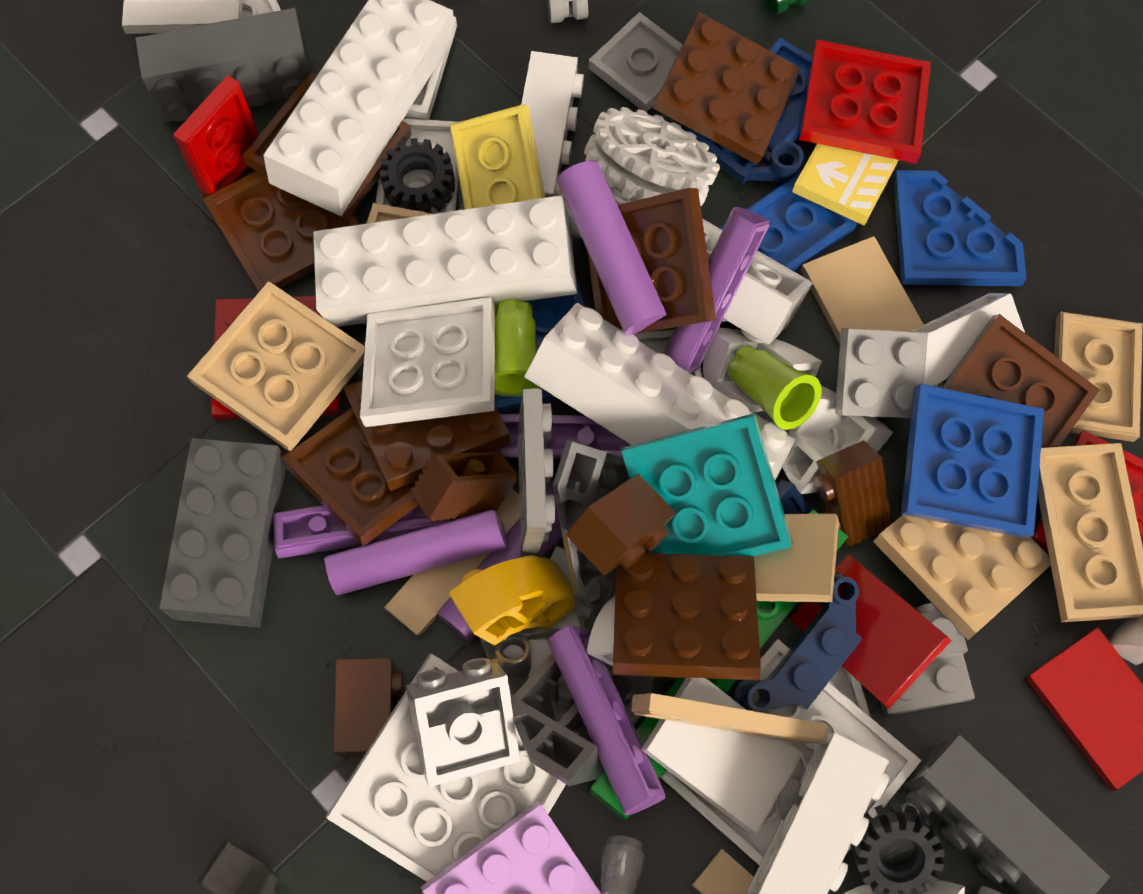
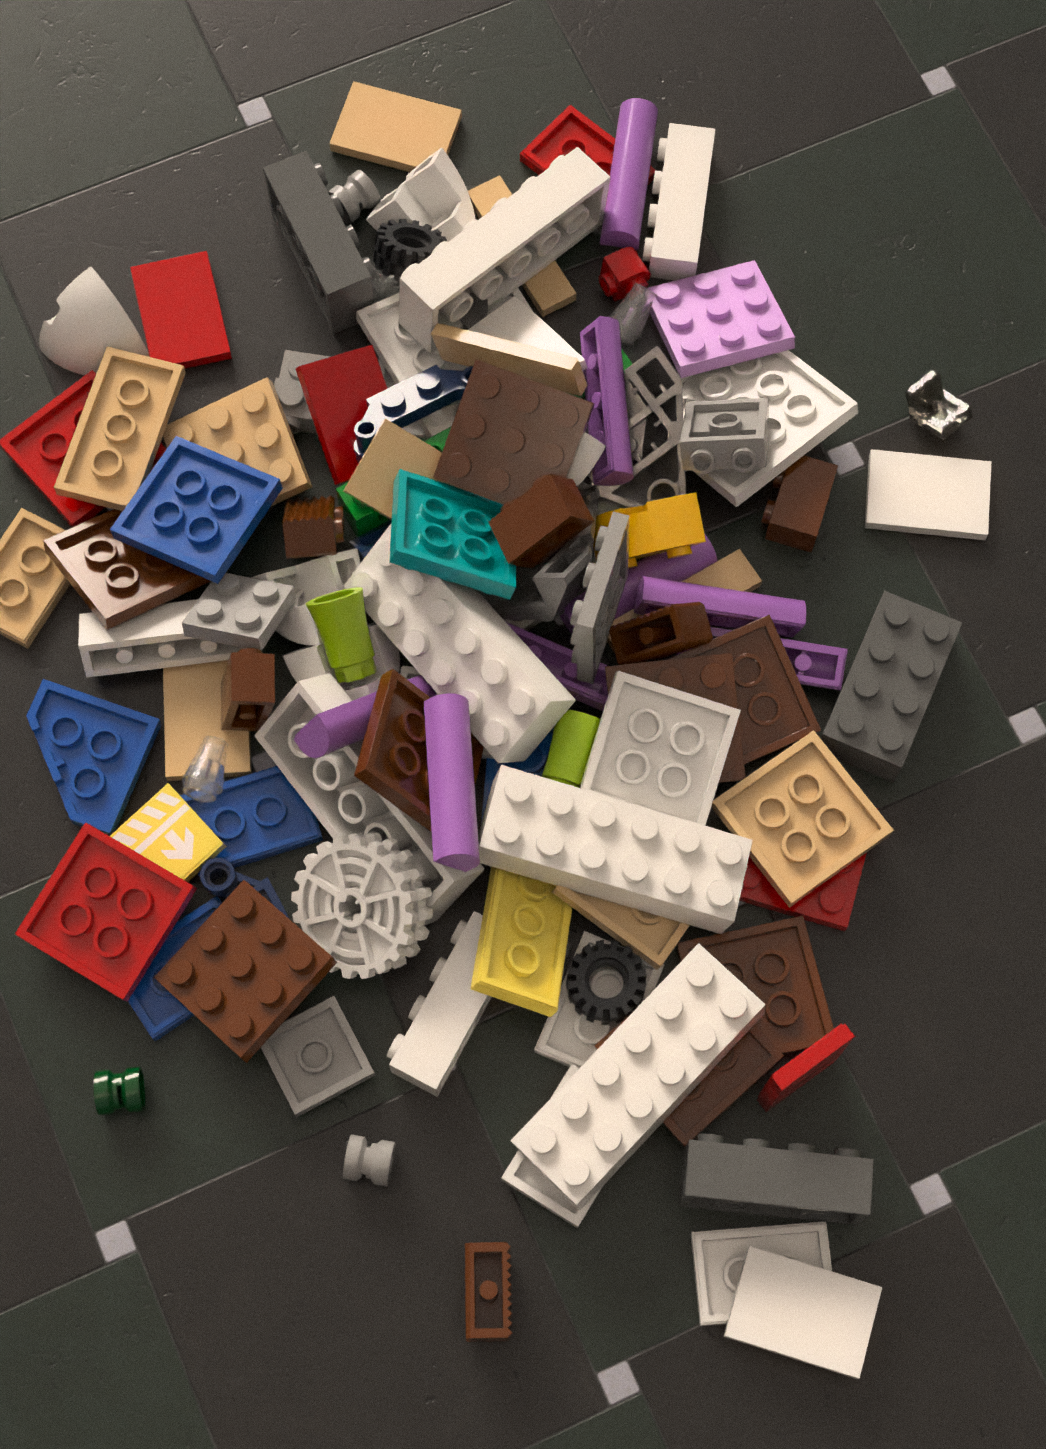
camera: 160 degrees left, 0 degrees up
none -> clear cone [181,736,228,803]
none -> reddish brown brick [221,648,275,731]
none -> white tile [864,449,991,540]

